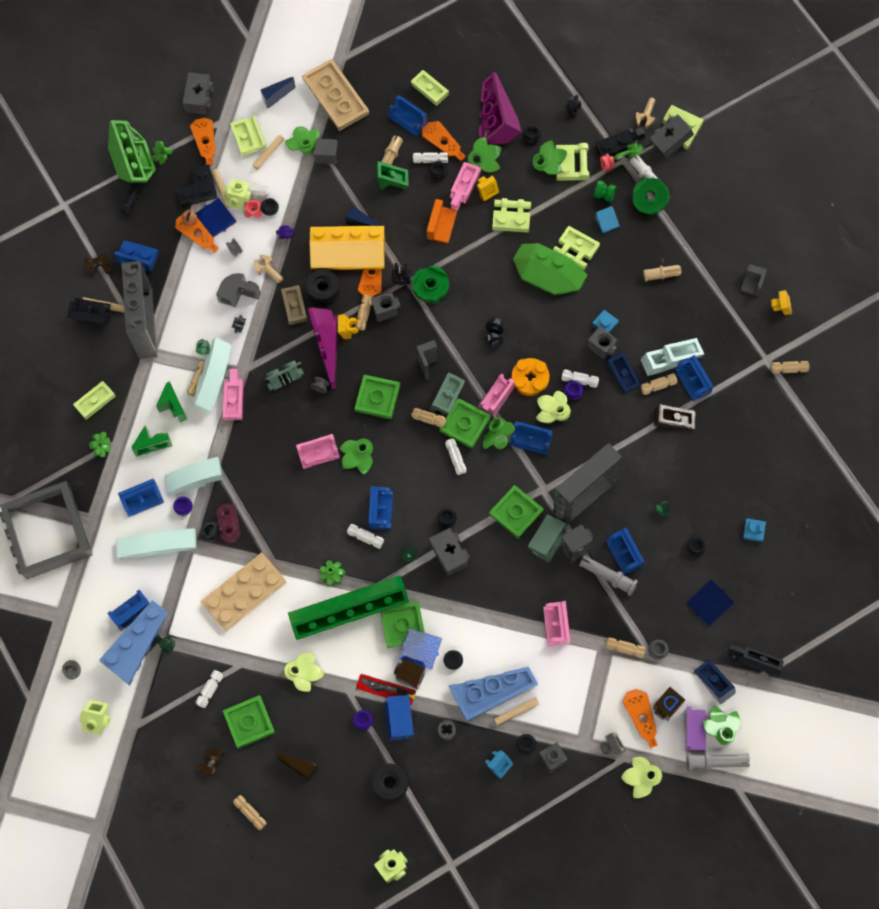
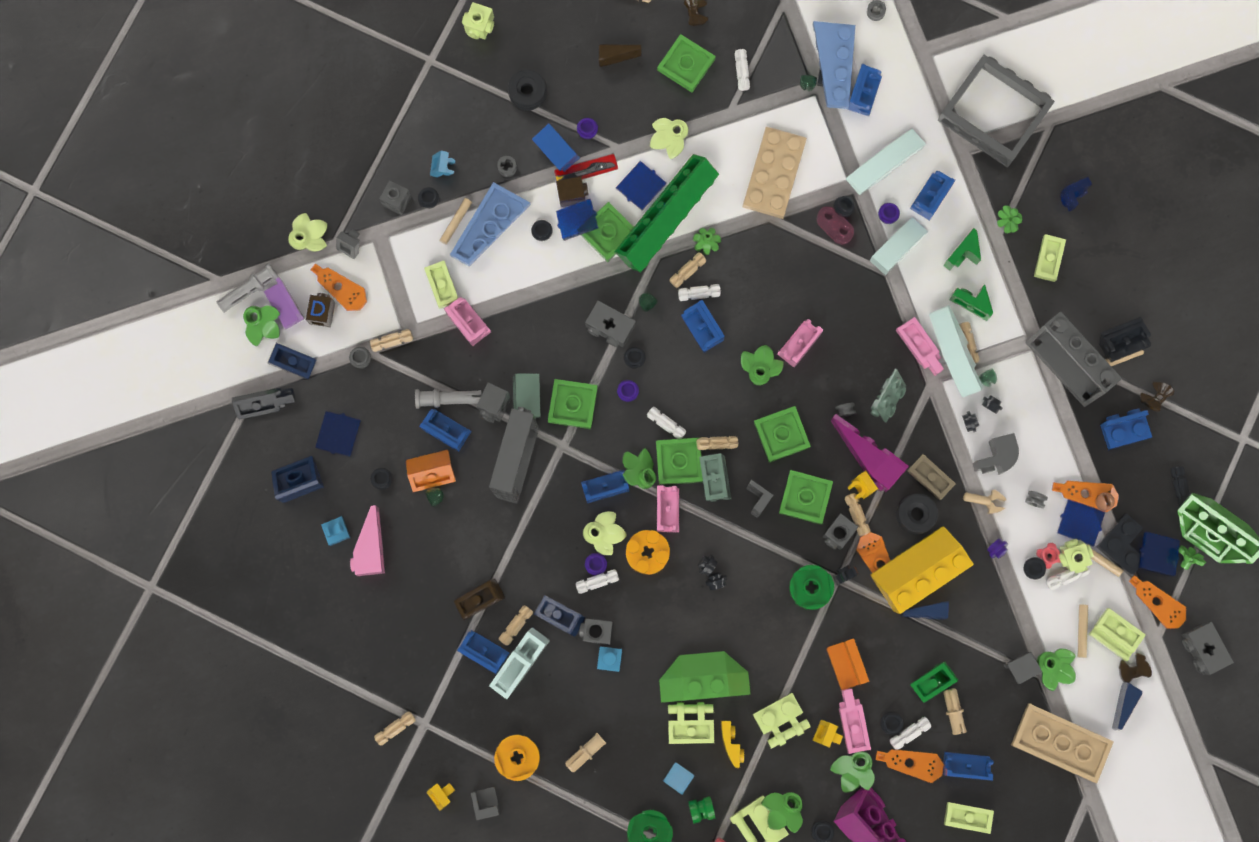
camera: 145 degrees right, 10 degrees up
none -> dark blue slope [271,456,324,503]
none -> bright pink slope [350,505,385,576]
none -> orange panel [406,450,456,492]
none -> yellowish green plate [424,261,458,309]
none -> light orange plate [494,735,540,781]
none -> clear blue piece [616,161,667,211]
none -> dark purple plate [617,380,639,402]
none -> tan axle [670,253,706,288]
none -> yellow slope [721,721,744,768]
none -> bright green plate [779,470,833,525]
none -> black plate [982,395,1003,414]
none -> clear blue bracket [1060,177,1092,211]
none -> dark brown piece [1118,653,1152,683]
none -> clear blue piece [1139,532,1180,576]

